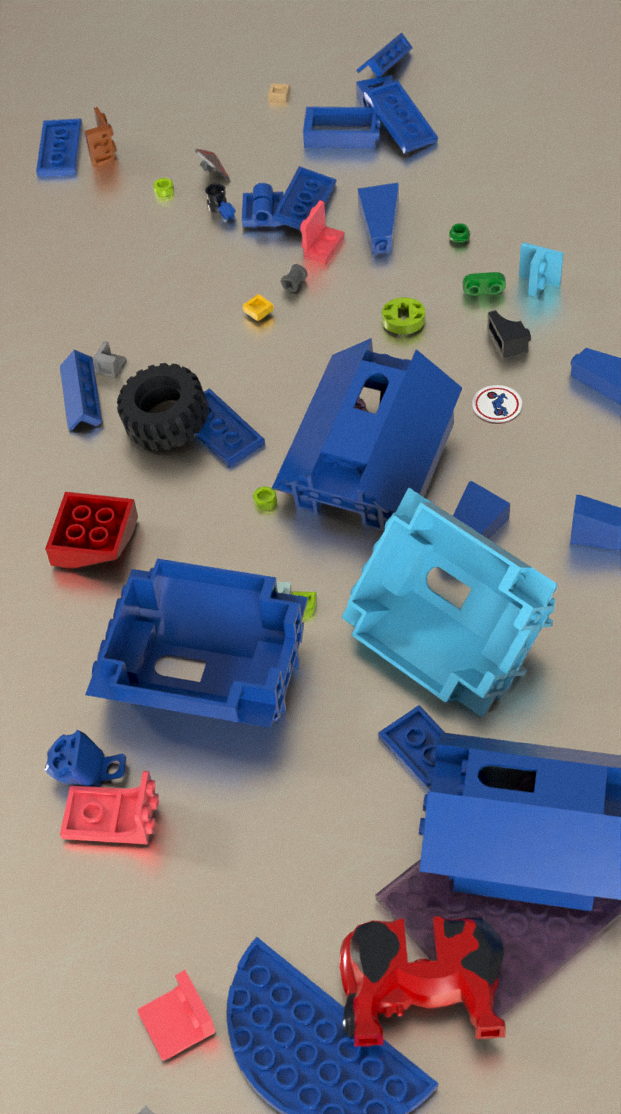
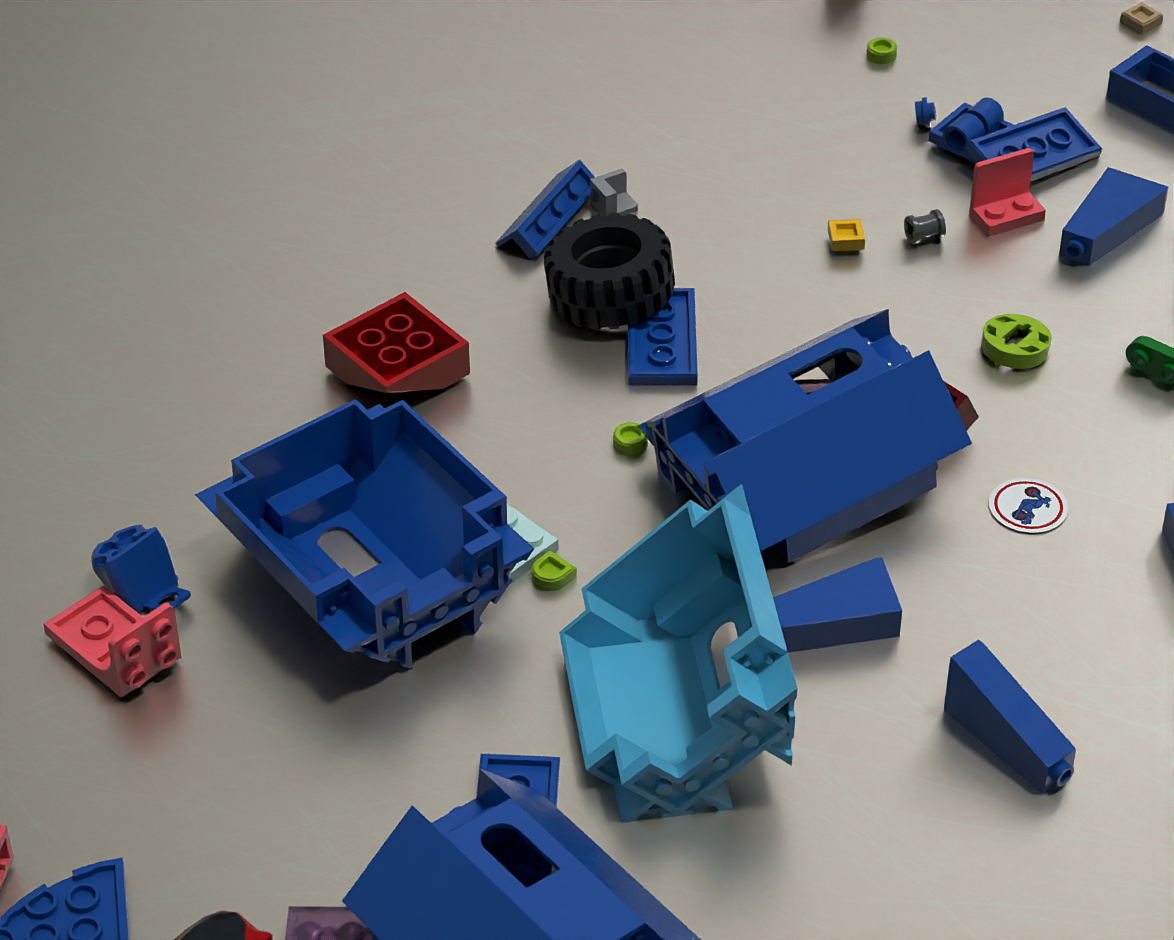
camera: 35 degrees right, 10 degrees down
dark grey piece [195,149,230,181] -> none
black wheel [205,183,227,212] -> none
black arch [487,310,531,358] -> none

